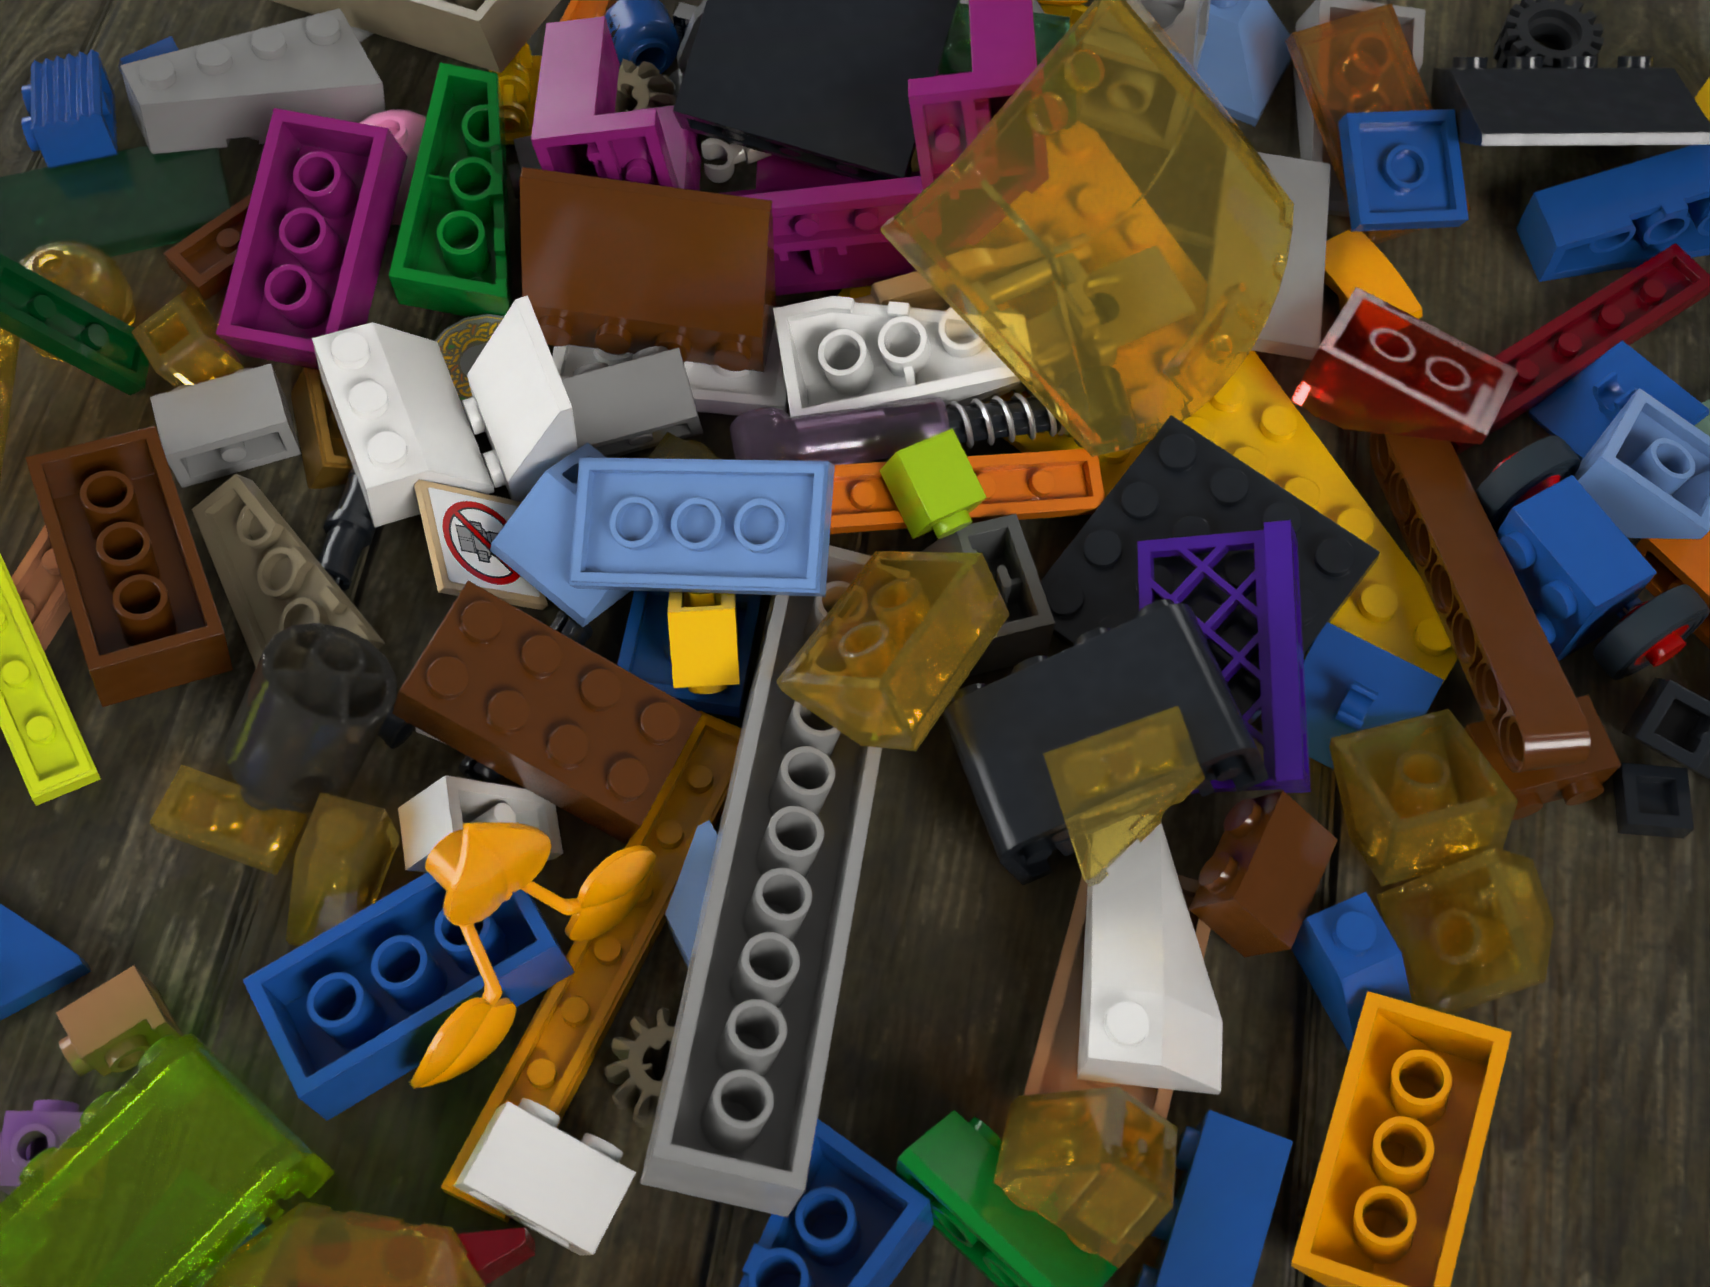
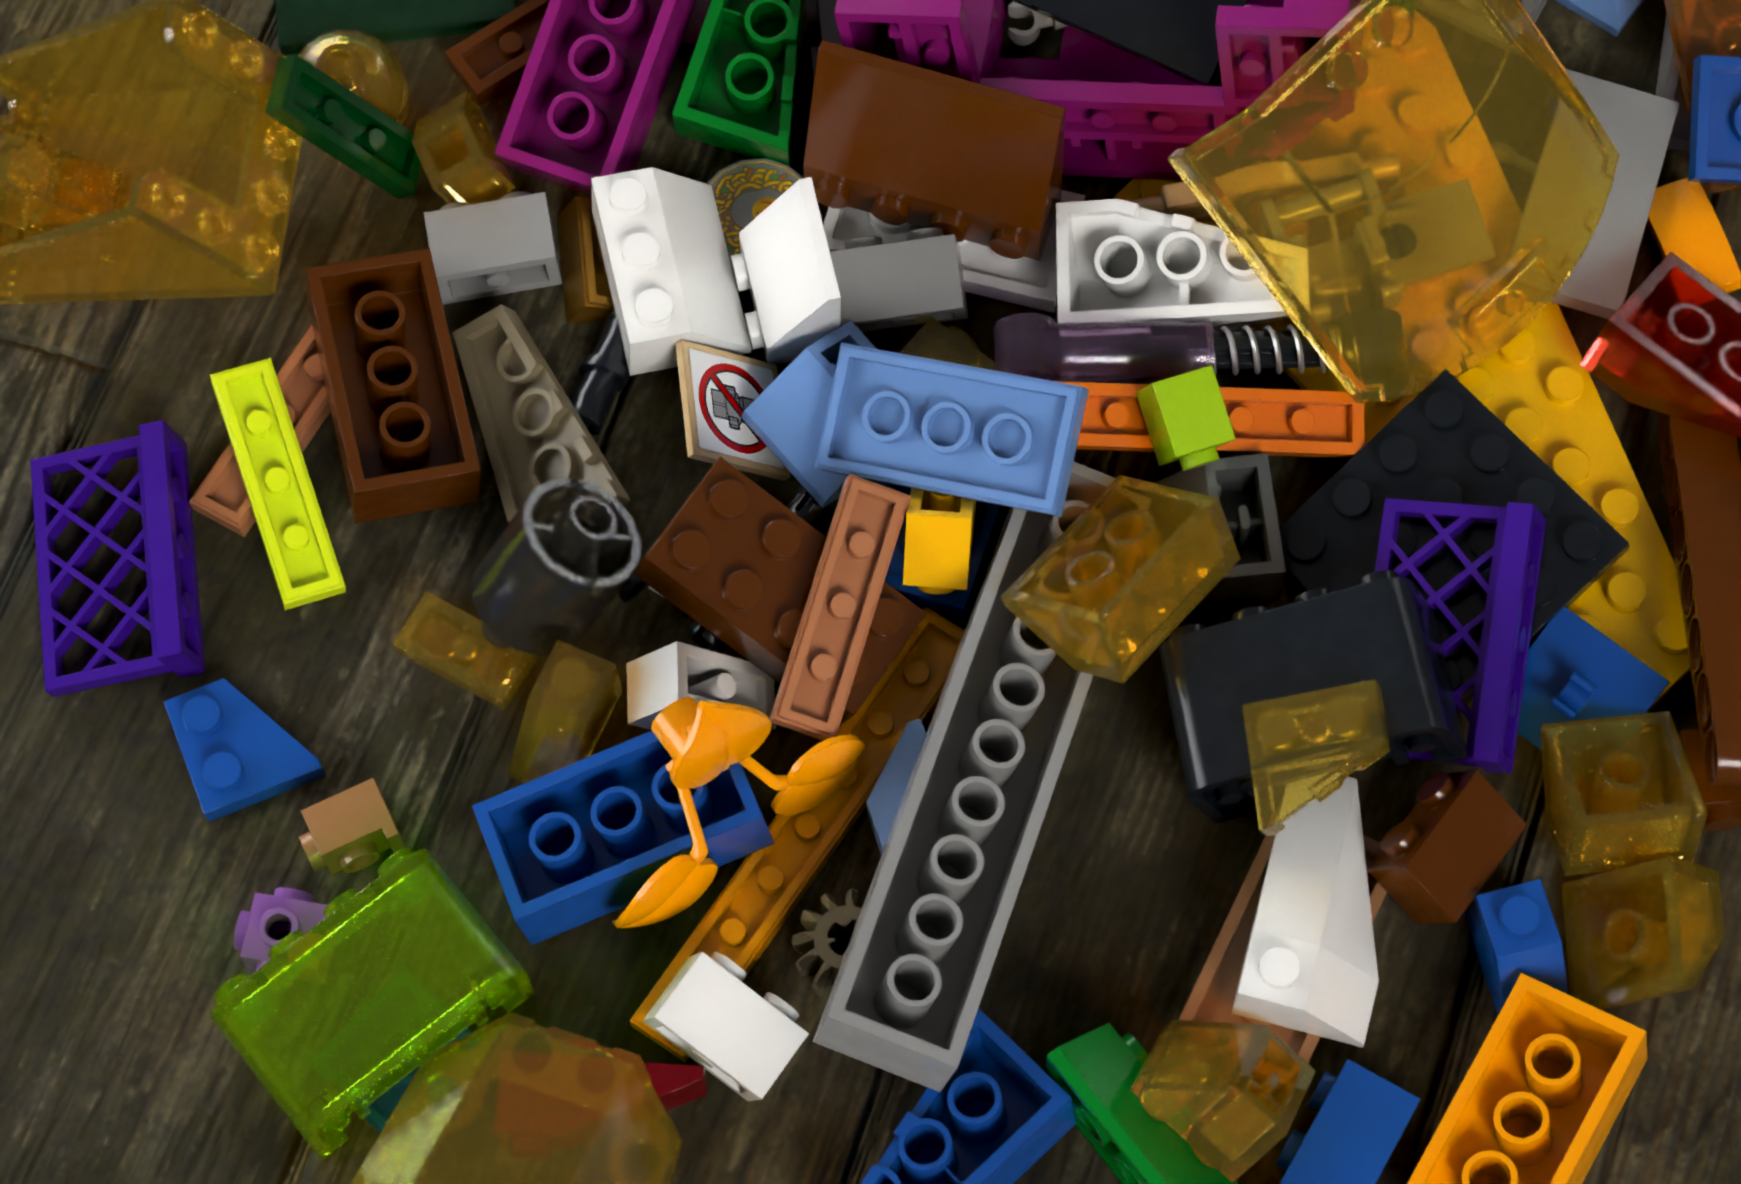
camera: 15 degrees right, 5 degrees up
none -> nougat tile [769,474,911,741]

